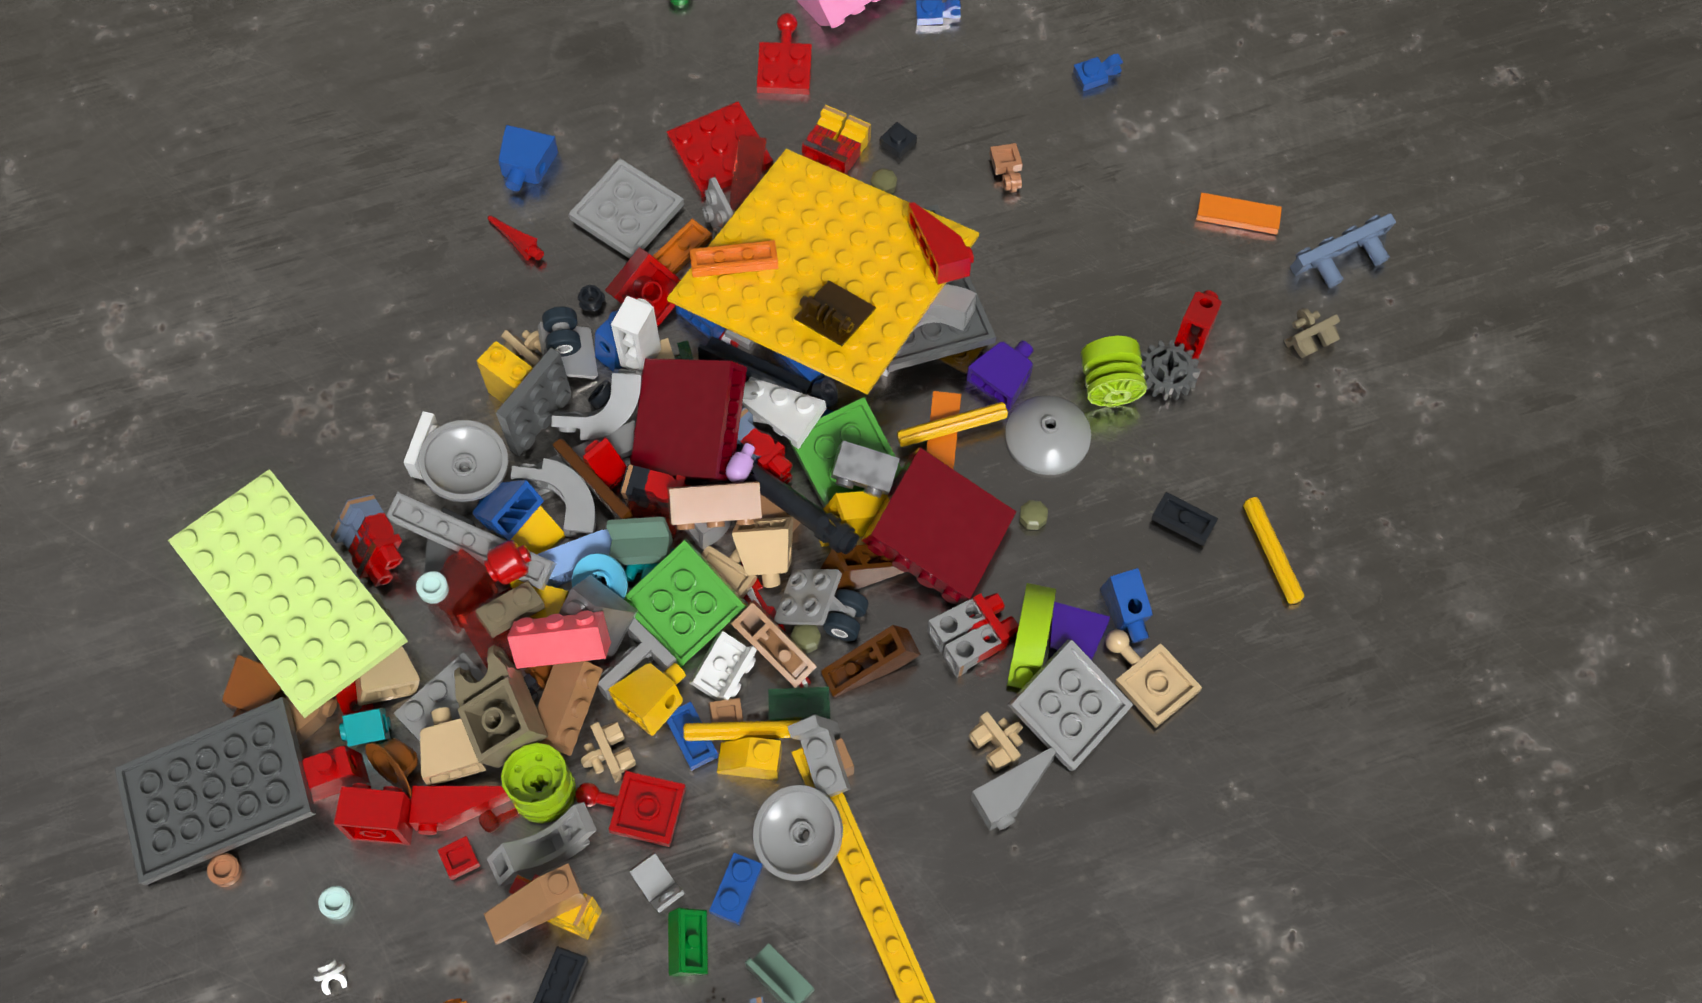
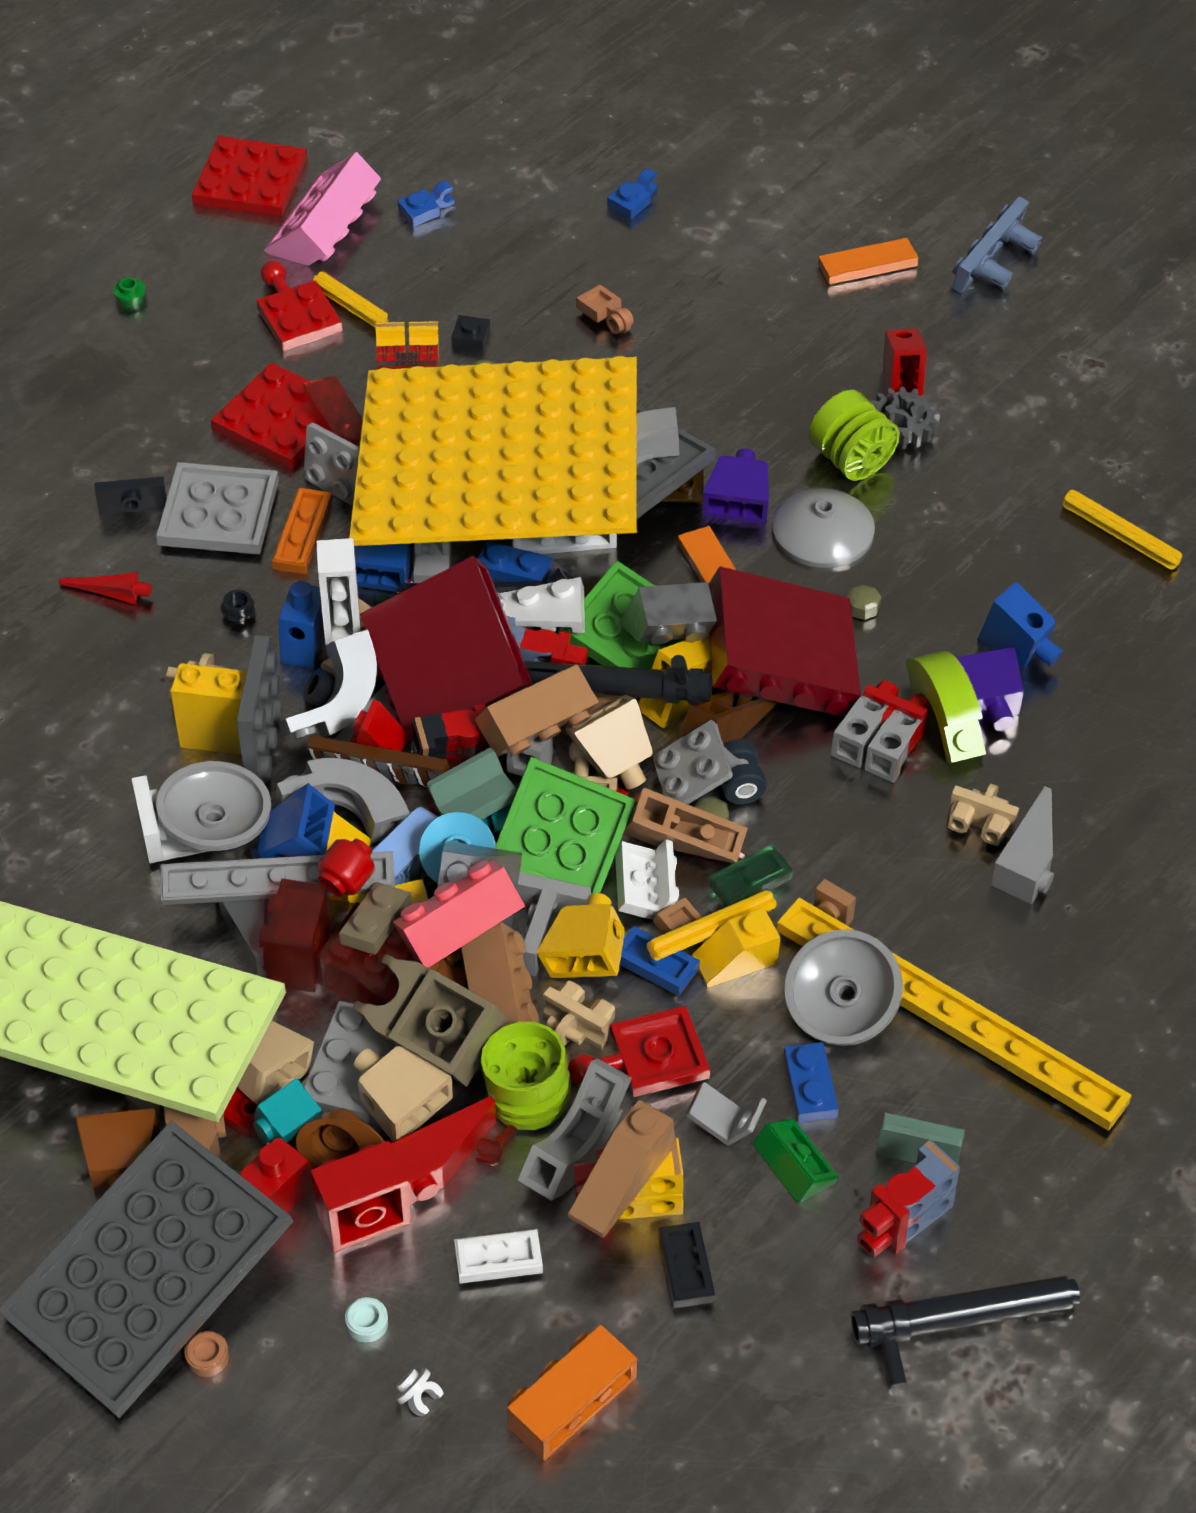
camera: 30 degrees left, 15 degrees down
hips [330,494,403,587] -> none
light aqua tile [416,571,449,604] -> none
red plate [437,836,480,880] -> none
blue torso [499,125,558,191] -> none
plate [538,306,598,379] -> none
red slope [605,247,681,328] -> none
orange tile [689,240,778,277] -> none
lavender cylinder [726,443,755,483] -> none
light grey bracket [787,715,851,798] -> none
dark brown hinge [794,281,876,347] -> none
reddish brown slope [821,625,921,697] -> none
yellow axle [897,402,1008,447] -> none
red slope [908,202,974,285] -> none
light grey plate [1007,639,1133,771] -> none
tan plate [1105,629,1202,728] -> none
black plate [1151,492,1218,546] -> none
dark tan hips [1284,308,1340,358] -> none
none -> black plate [95,476,167,515]
none -> yellow axle [312,271,388,328]
none -> white plate [454,1229,543,1284]

